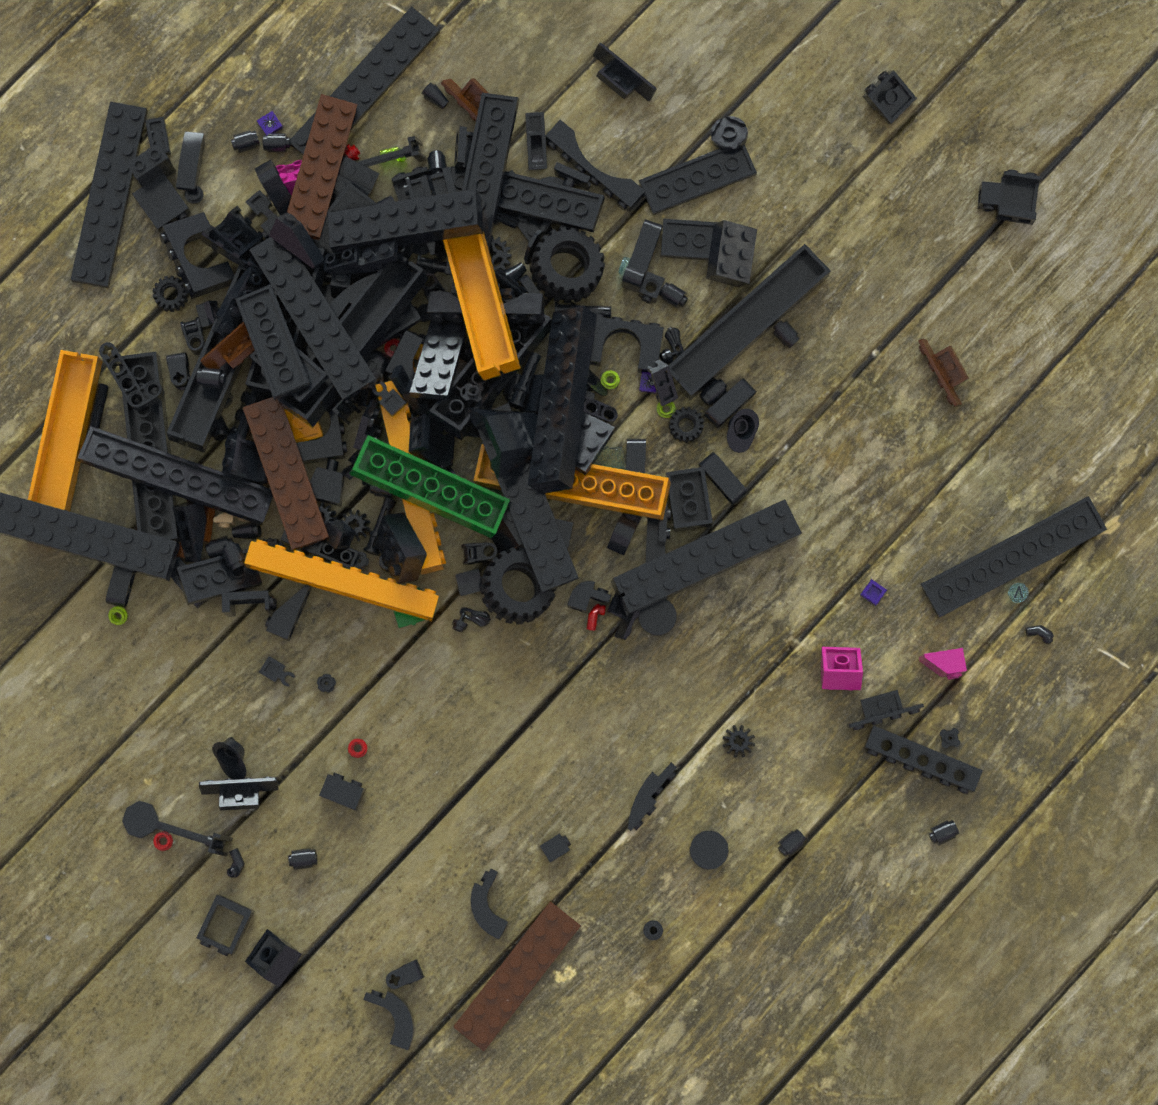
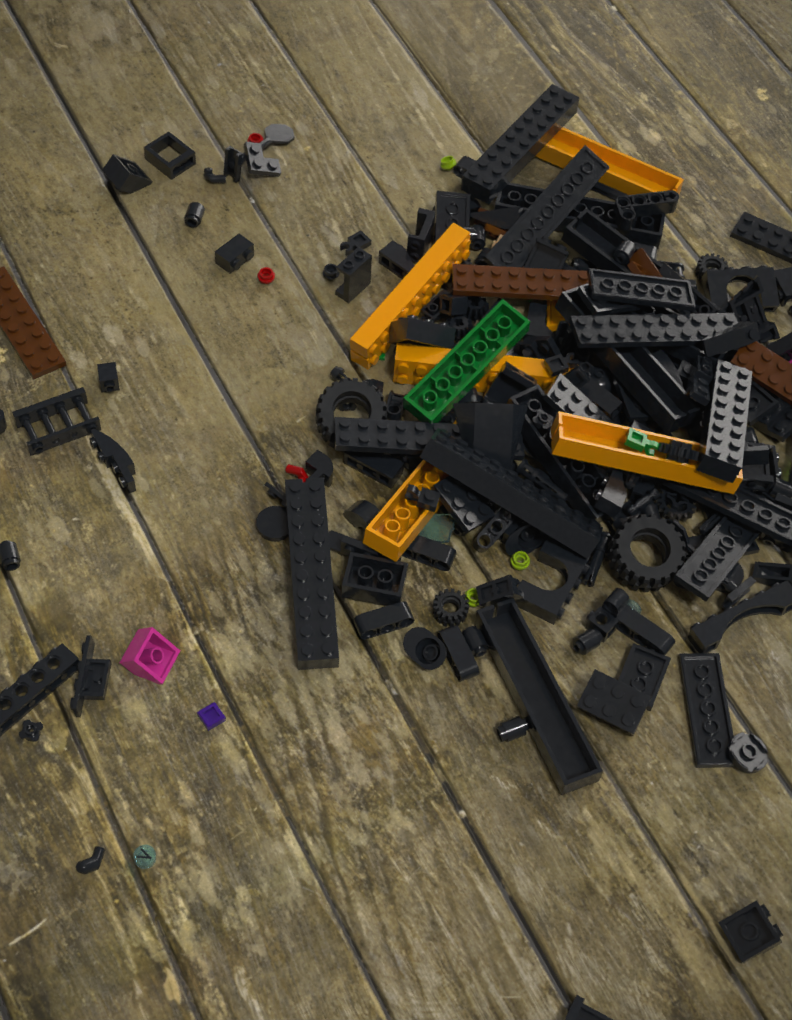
camera: 105 degrees right, 25 degrees down
black bracket [199,776,279,811] -> none
black piece [212,737,247,780] -> none
black arch [363,989,415,1050] -> none
black piece [386,959,425,989] -> none
black arch [471,869,508,939] -> none
black piece [659,327,684,364] -> none
black tile [690,830,729,870] -> none
black gear [722,725,755,758] -> none
reddish brown bracket [918,339,970,407] -> none
dark pink slope [919,648,967,680] -> none
black plate [920,496,1107,618] -> none
black brick [977,181,1001,212] -> none
none -> black fence [12,387,101,456]
none -> plate [243,142,281,177]
none -> black panel [335,247,372,303]
none -> black plate [404,484,441,512]
none -> green plate [624,428,659,456]
none -> black gear [657,439,701,463]

